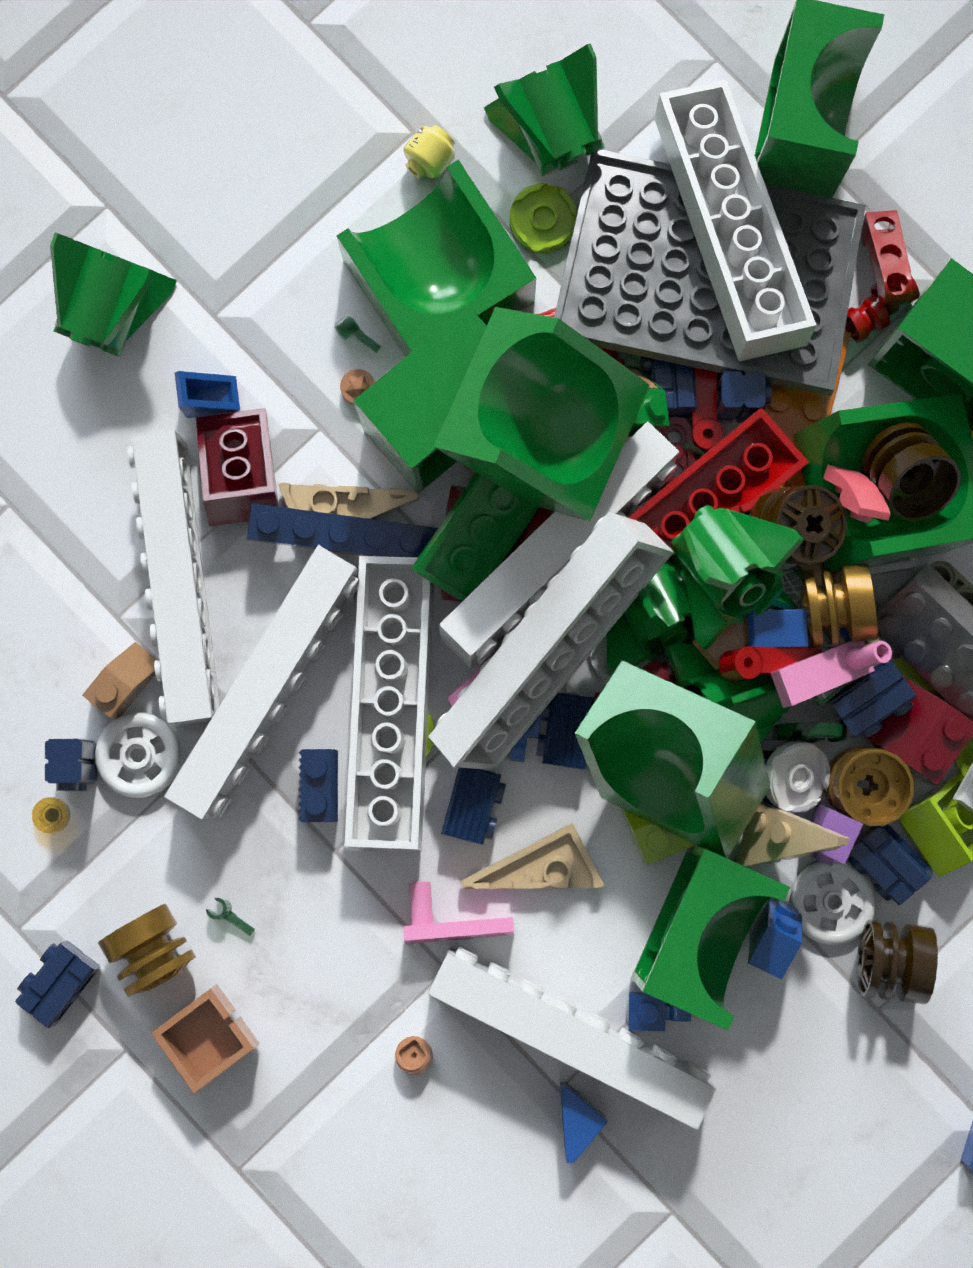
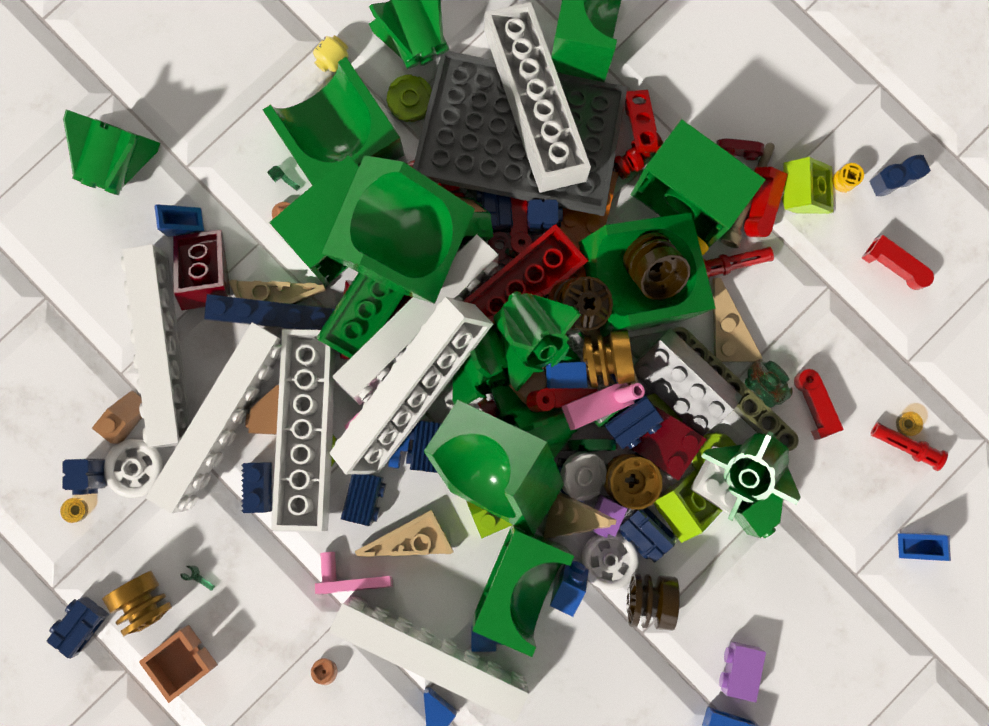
camera: 10 degrees left, 0 degrees up
coral slope [823,465,891,523] -> none
none -> medium nougat slope [245,385,279,435]

